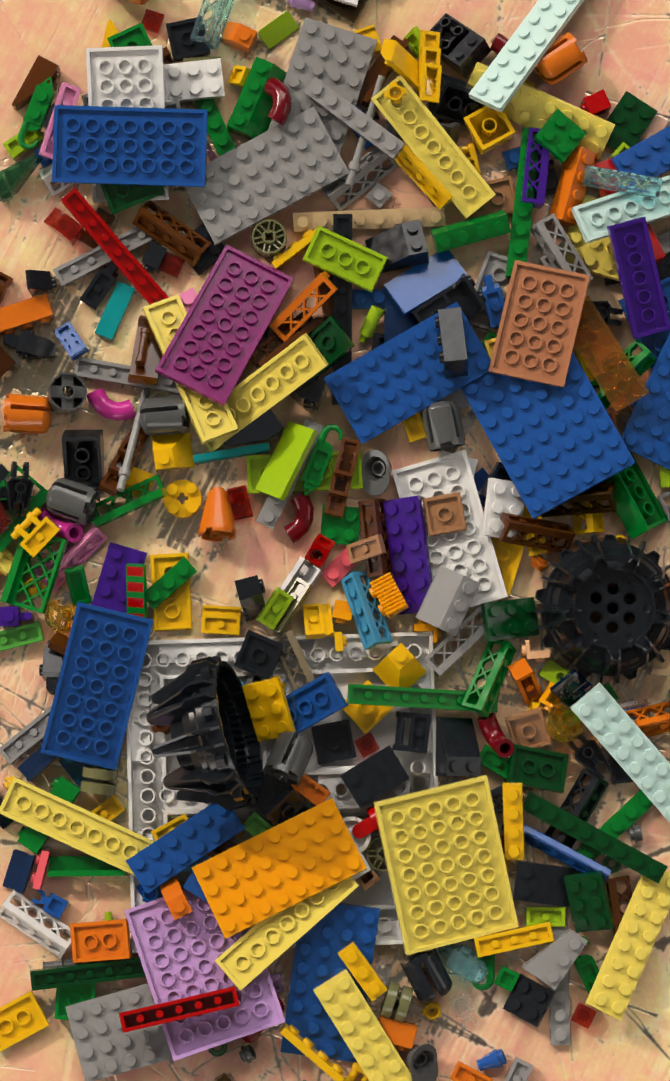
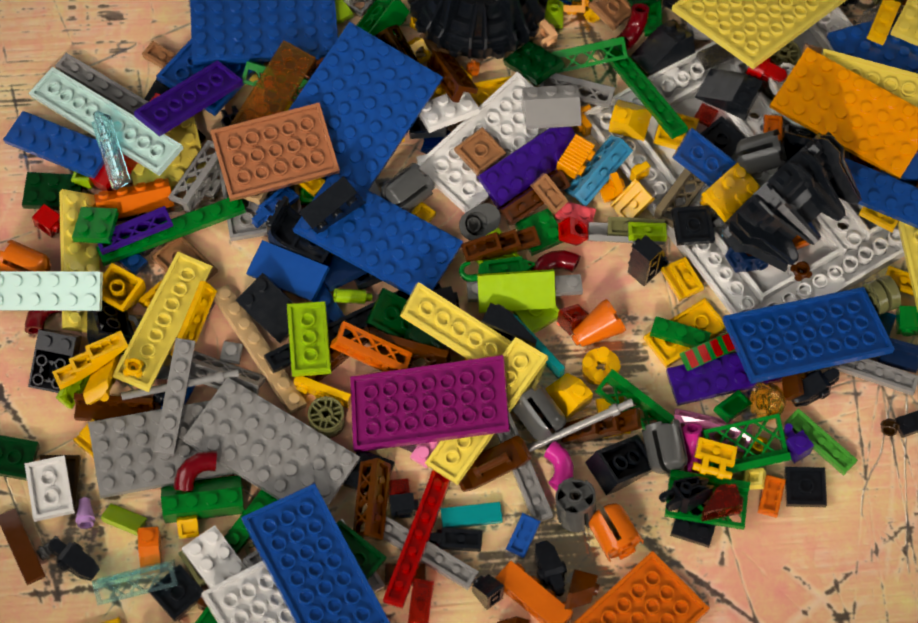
camera: 120 degrees left, 20 degrees down
black plate [392,711,431,753] -> none
green brick [430,210,511,253] -> none
orange slope [507,658,543,705] -> none

